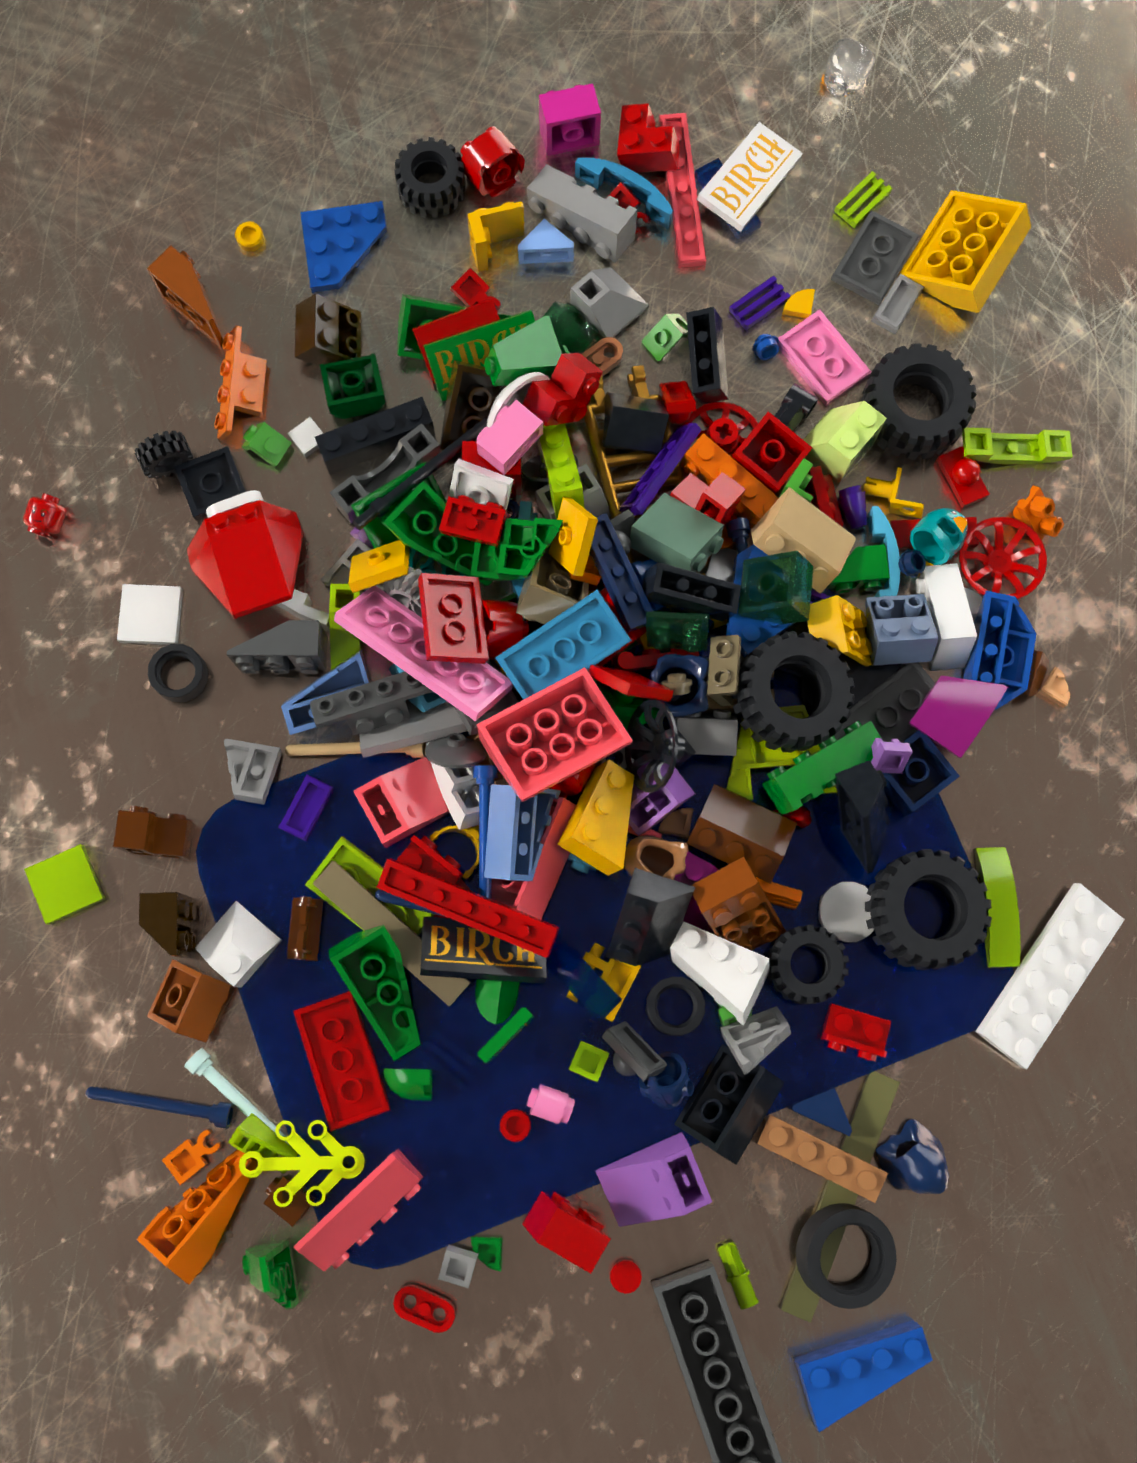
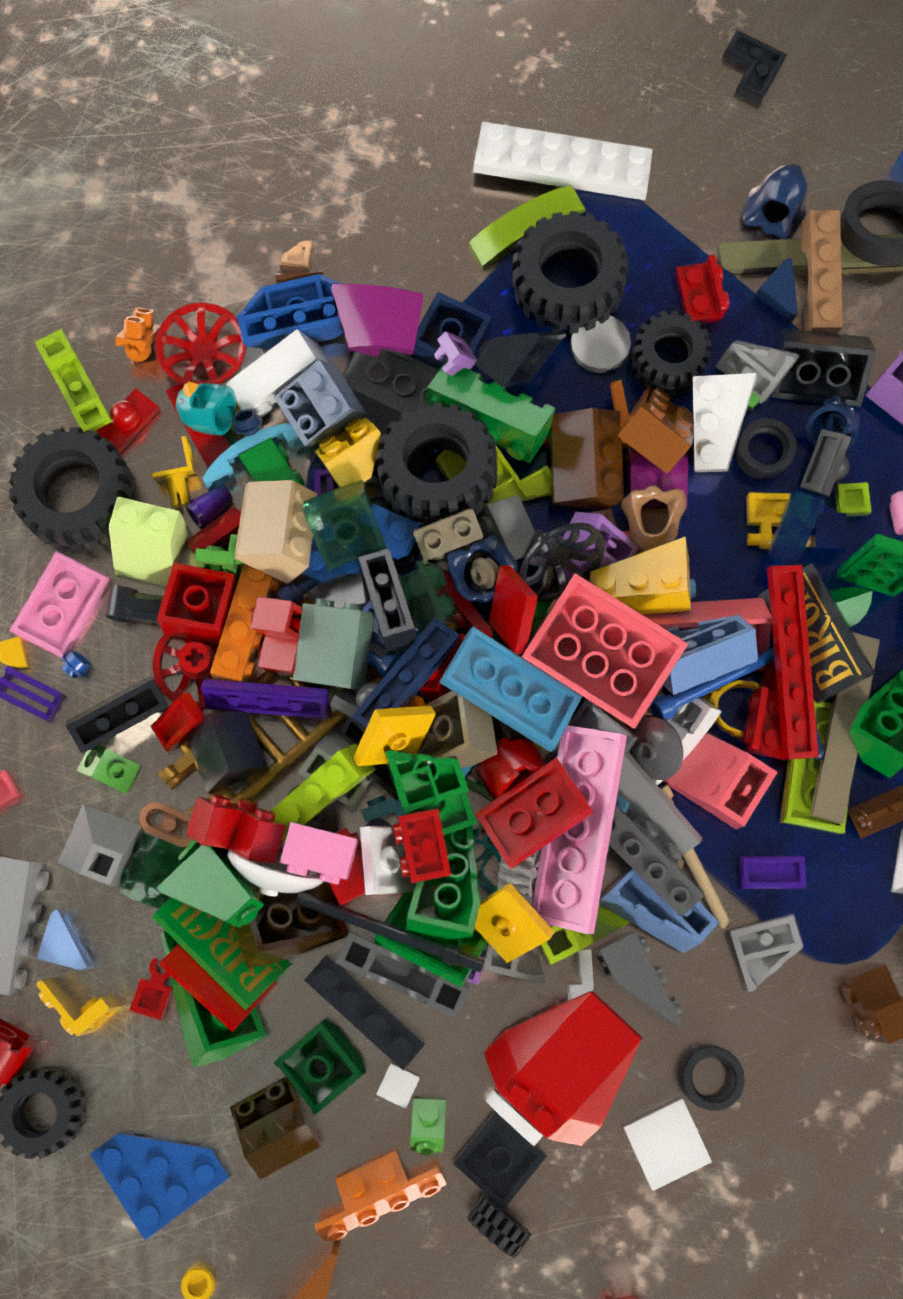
camera: 120 degrees left, 0 degrees up
black slope [606,868,695,966] -> none
none -> black tile [723,30,788,104]

